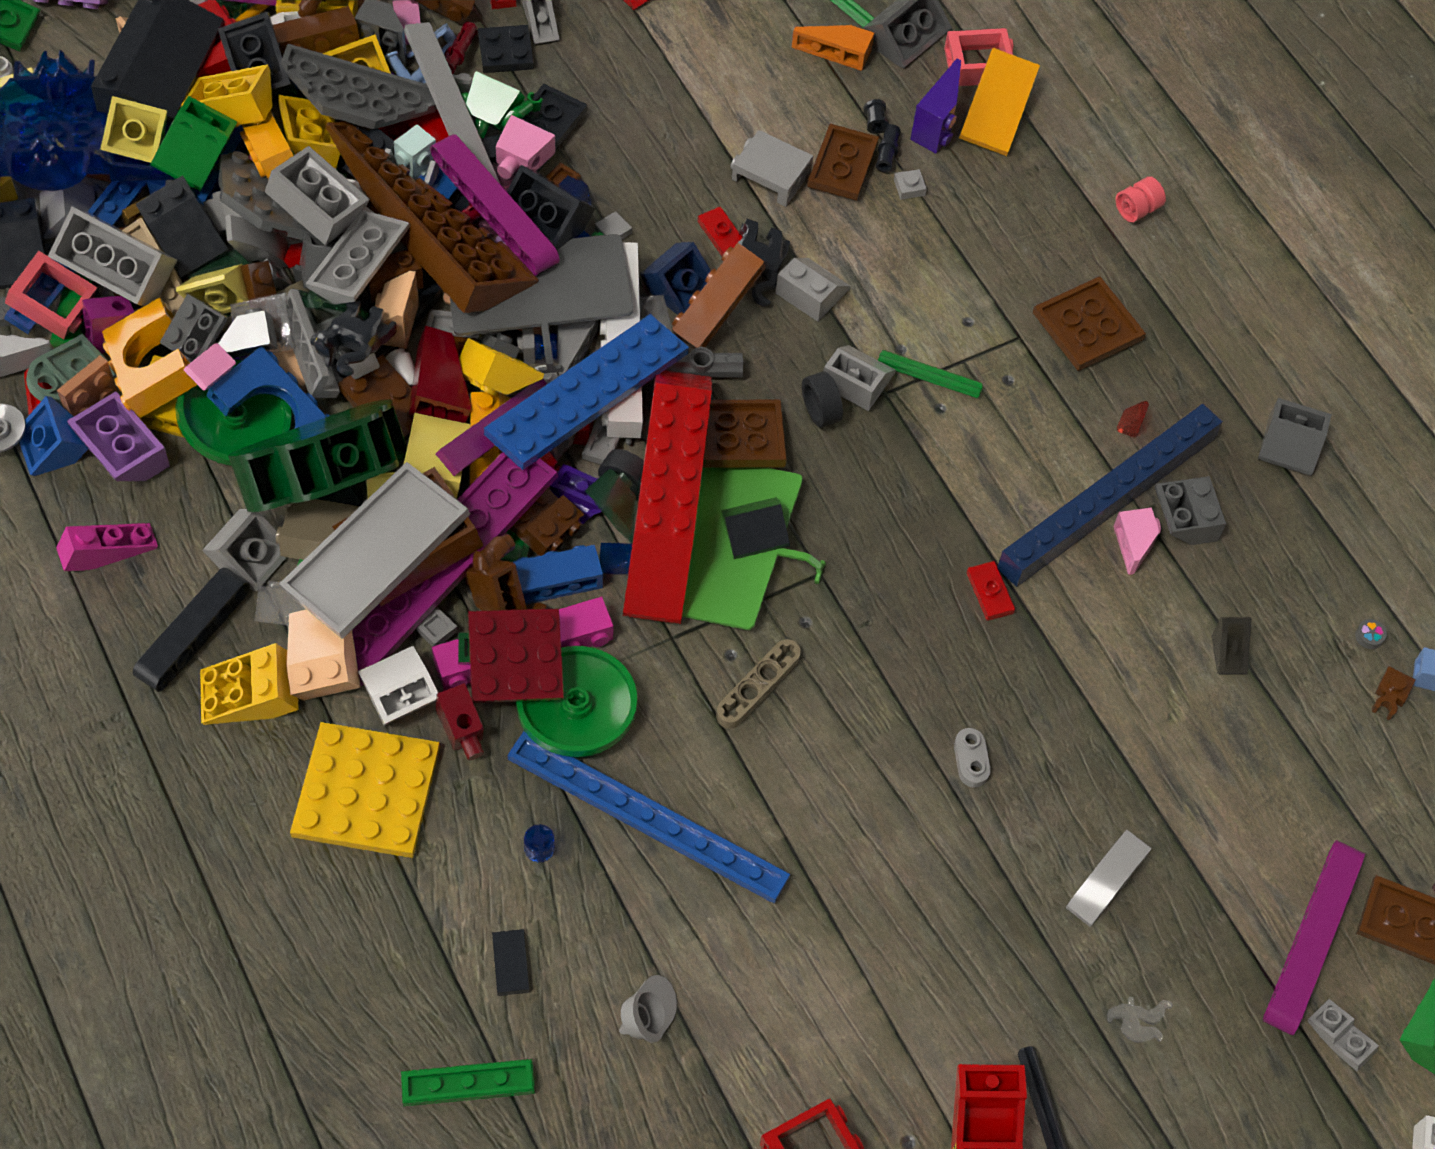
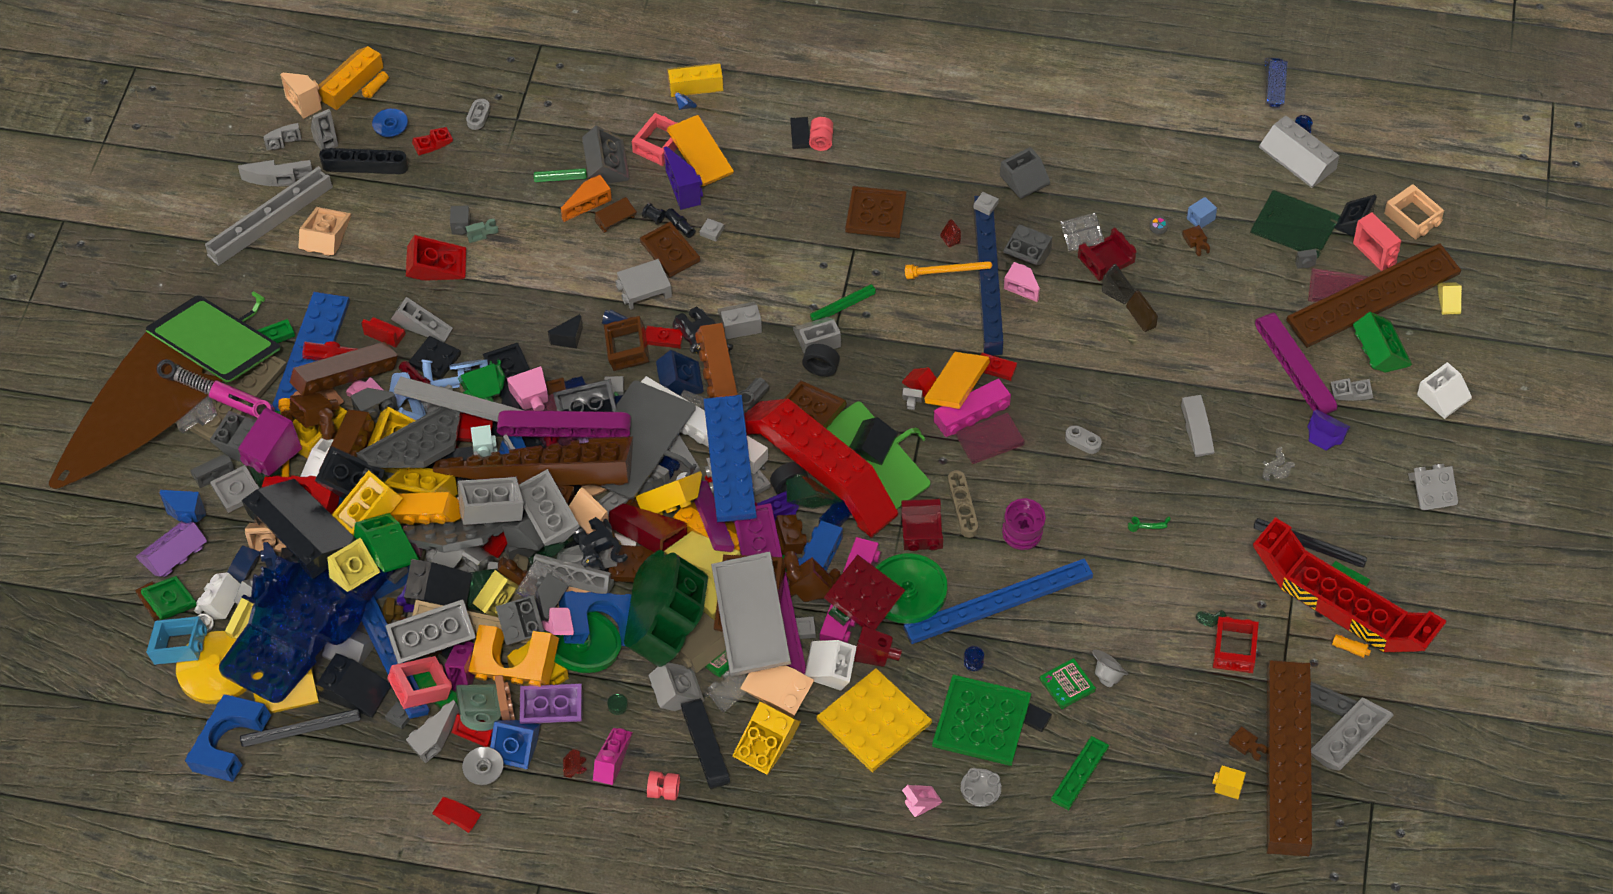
camera: 45 degrees left, 5 degrees down
none -> white brick [194,573,241,620]
none -> dark blue slope [227,545,260,584]
none -> light blue piece [421,359,488,388]
none -> black slope [548,314,583,349]
none -> clear red tile [563,749,587,778]
none -> reddish brown hinge [595,197,637,233]
none -> dark blue cone [602,309,628,325]
none -> reddish brown window [604,316,650,371]
none -> clear green tile [607,694,628,715]
none -> coral wheel [647,771,680,801]
none -> yellow slope [667,63,723,97]
none -> blue slope [675,93,697,110]
none -> black tile [790,117,810,149]
none -> dark red panel [901,499,943,551]
none -> red slope [902,367,937,397]
none -> light grey tile [902,388,923,410]
none -> bright pink slope [902,785,942,817]
none -> light orange piece [905,261,992,280]
none -> light orange tile [924,352,990,409]
none -> green plate [932,675,1032,766]
none -> dark pink brick [934,378,1011,437]
none -> clear pink tile [956,413,1025,464]
none -> light grey dish [961,768,1001,807]
none -> light grey plate [974,192,999,216]
none -> magenta wheel [1002,498,1046,550]
none -> green tile [1039,658,1096,710]
none -> clear slope [1060,213,1104,251]
none -> dark red panel [1078,228,1136,281]
none -> dark brown slope [1126,290,1158,332]
none -> green piece [1128,516,1171,532]
none -> clear green arm [1196,610,1227,627]
none -> dark purple slope [1307,409,1350,451]

